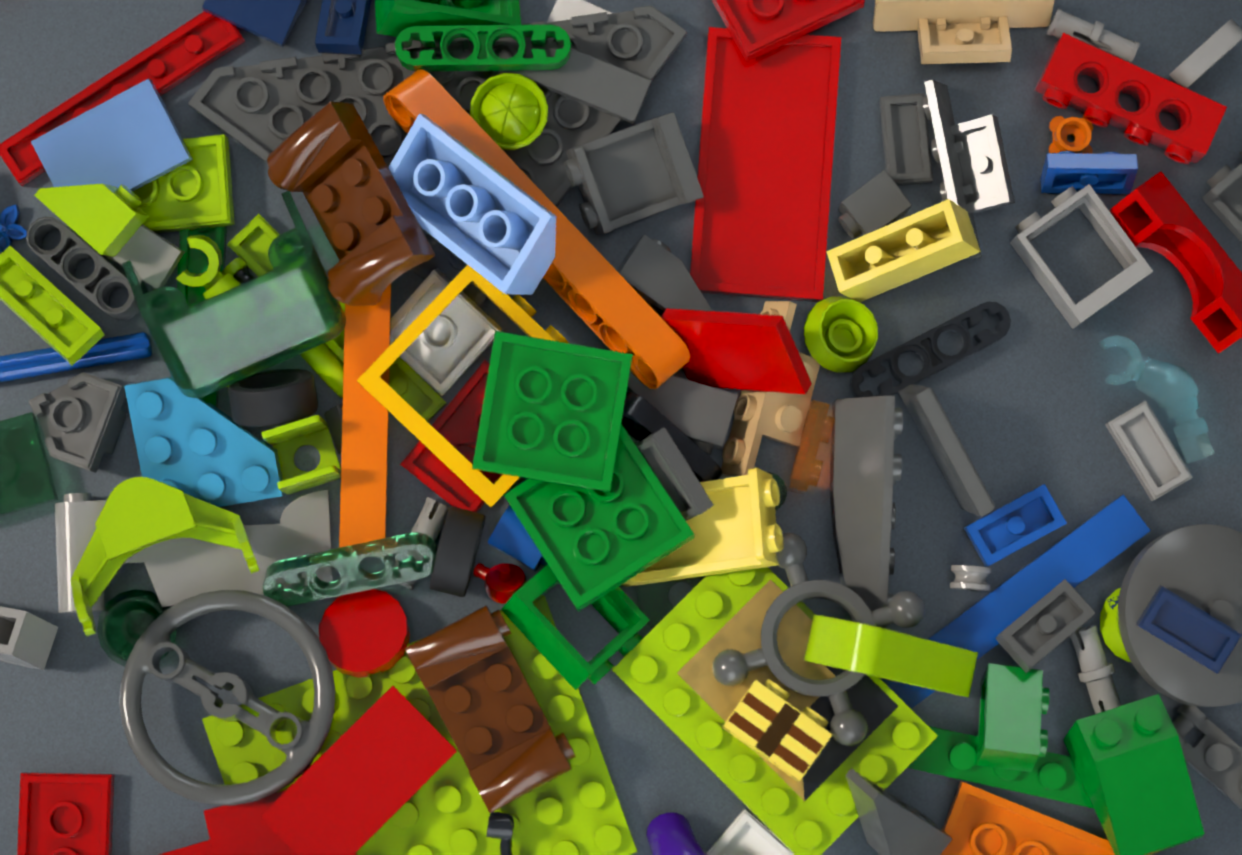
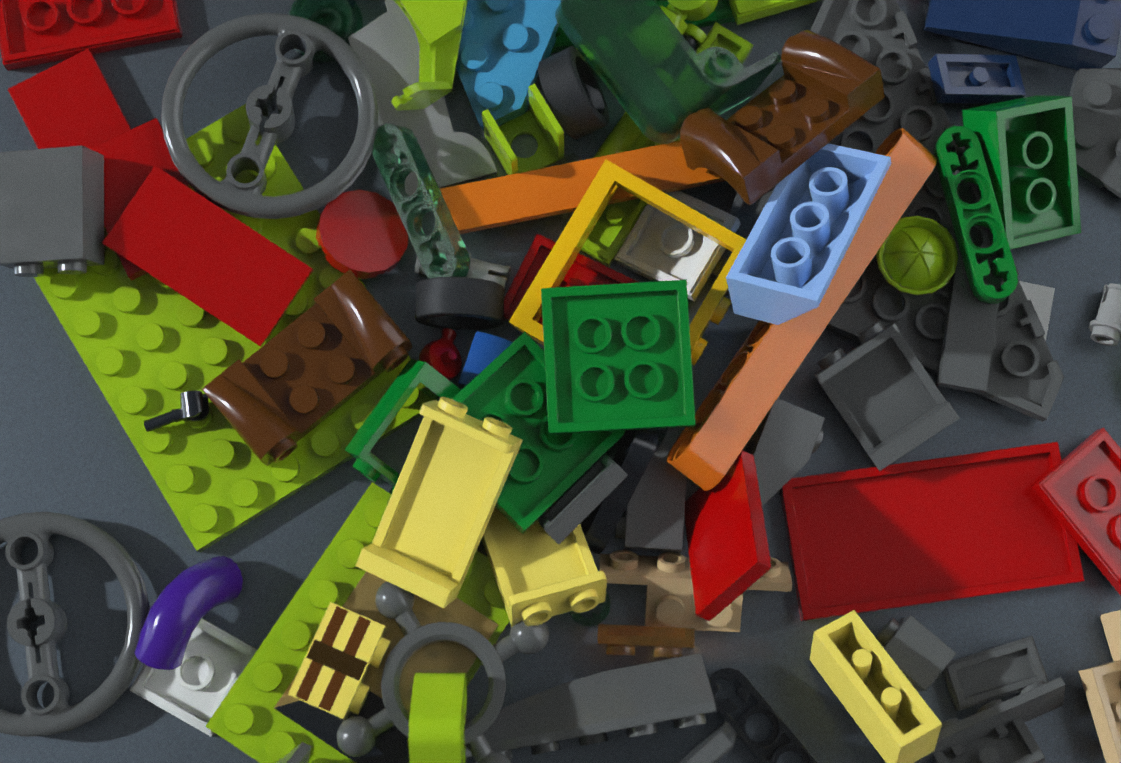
camera: 80 degrees right, 5 degrees down
lime hat [804,296,878,373] -> none
none -> light yellow panel [355,397,523,608]

